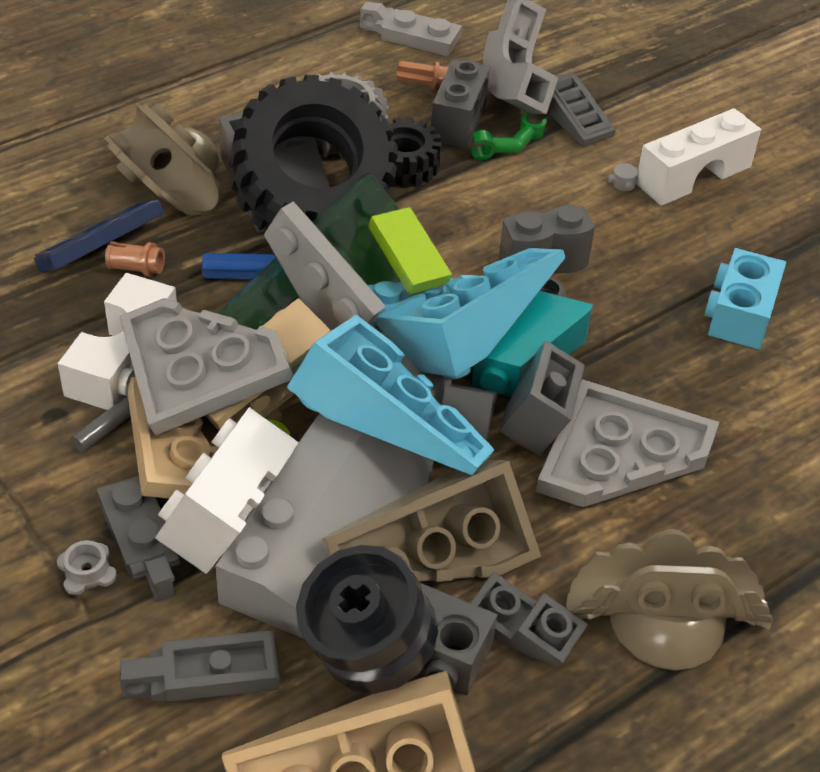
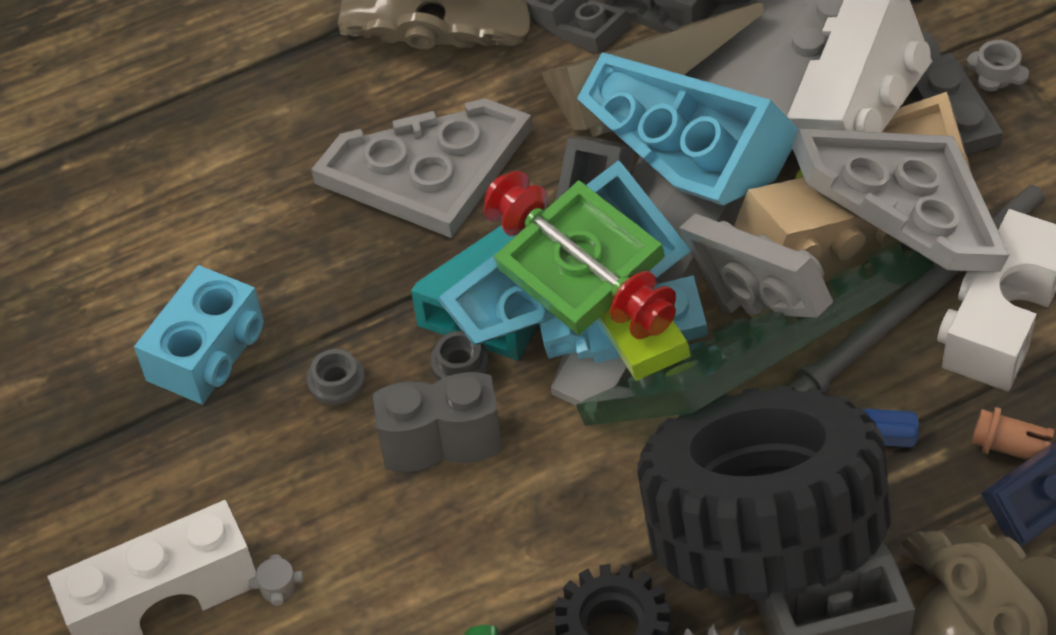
camera: 165 degrees left, 5 degrees up
dark grey slope [499,340,585,456] -> none
none -> dark grey plate [306,349,365,405]
none -> bright green plate [484,171,676,339]

